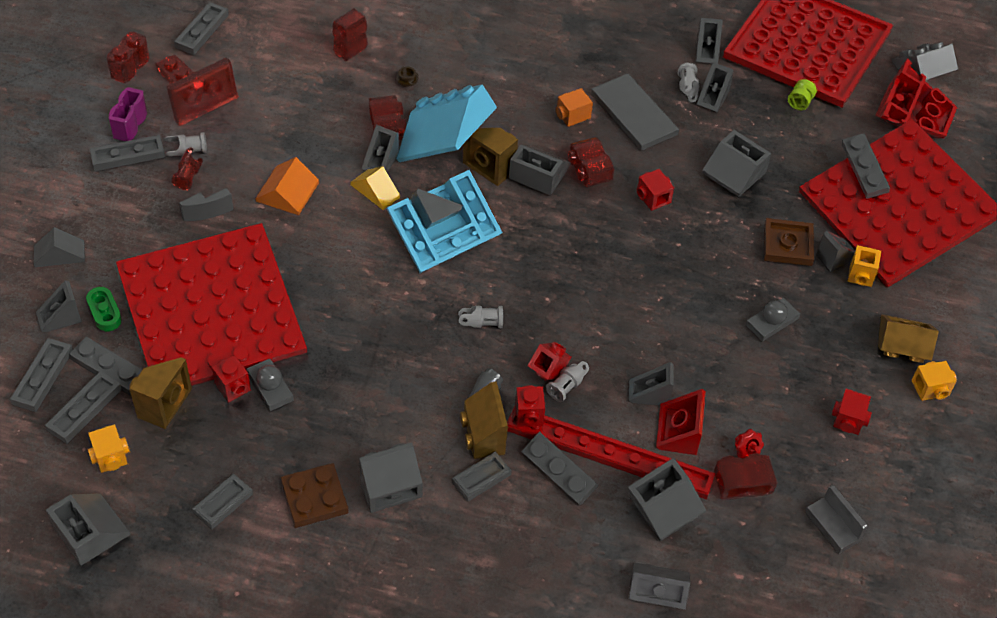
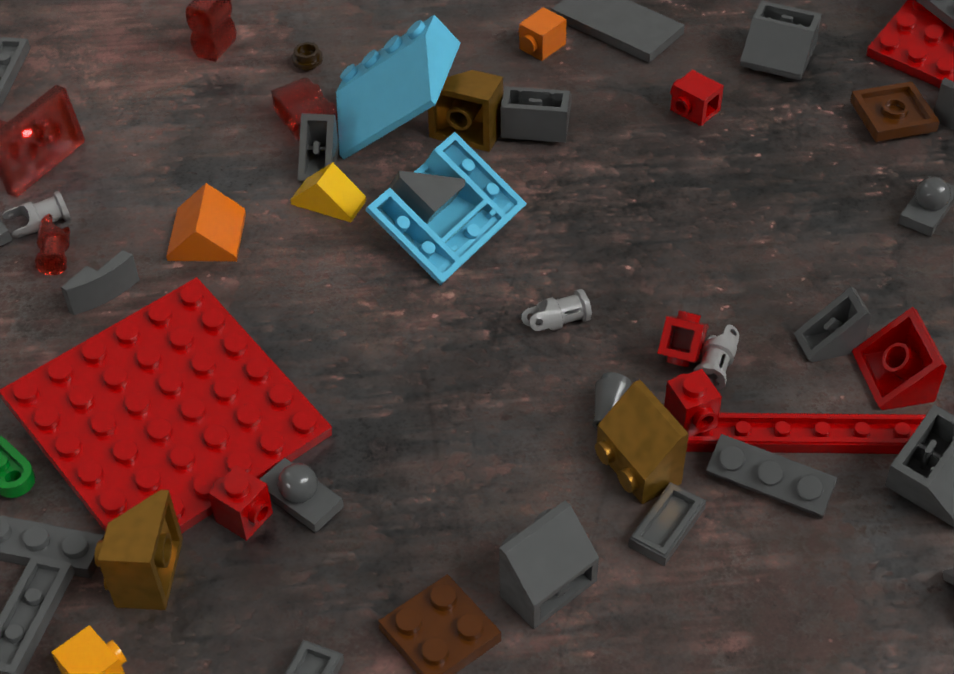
camera: 15 degrees left, 5 degrees down
clear red brick [568,137,614,187] -> none

